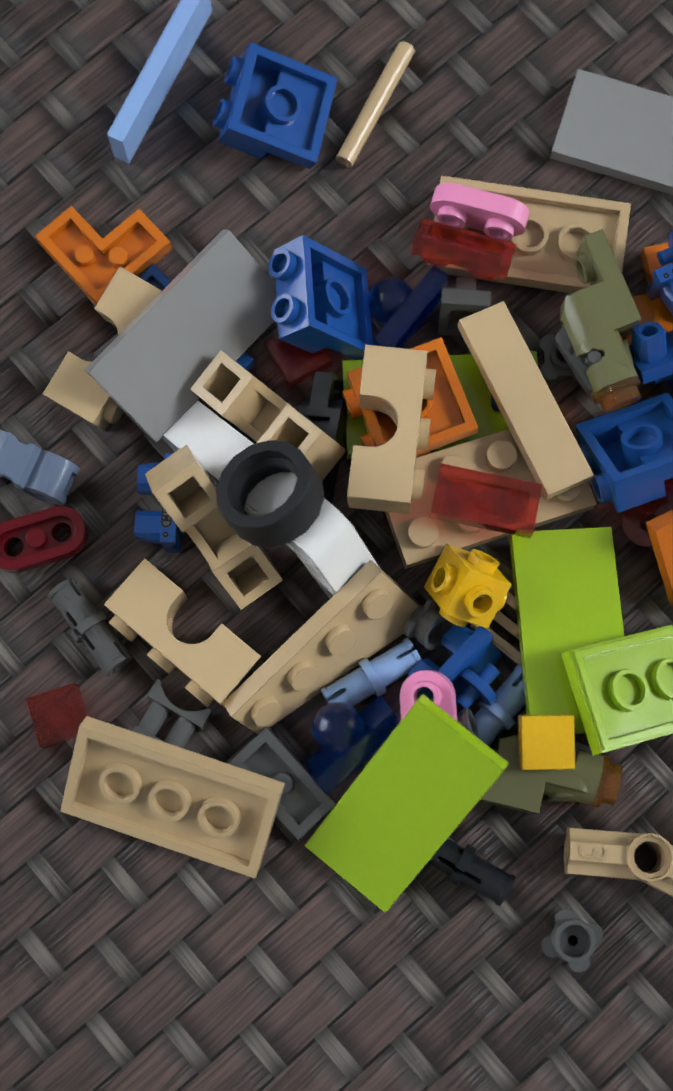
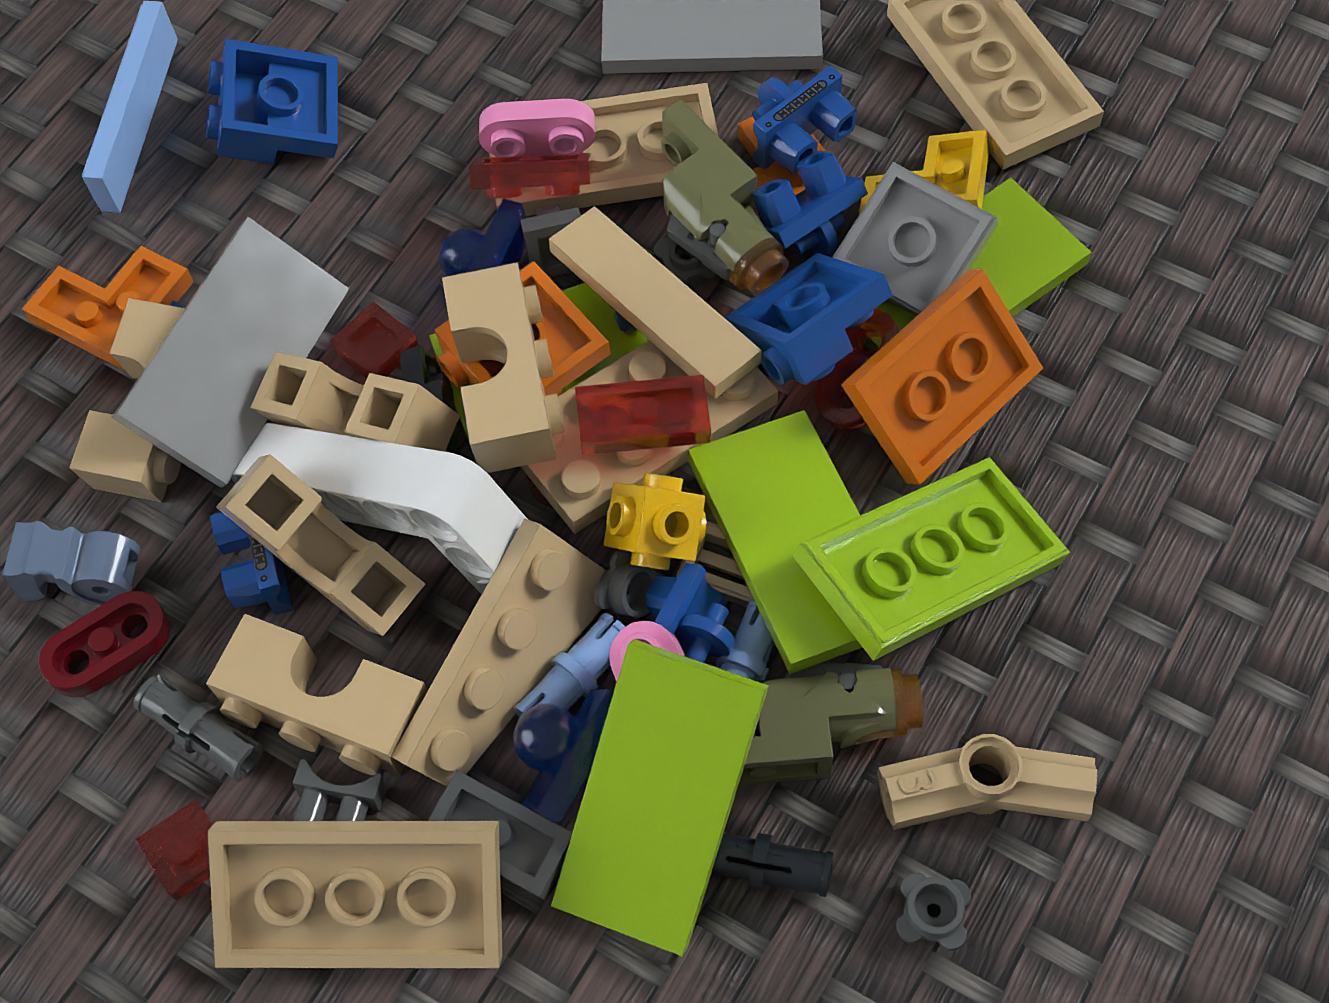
camera: 15 degrees left, 15 degrees down
black tyre [216,440,324,548] -> none
blue plate [268,235,373,360] -> none
tan piece [336,41,415,168] -> none
yellow tile [518,714,575,770] -> none

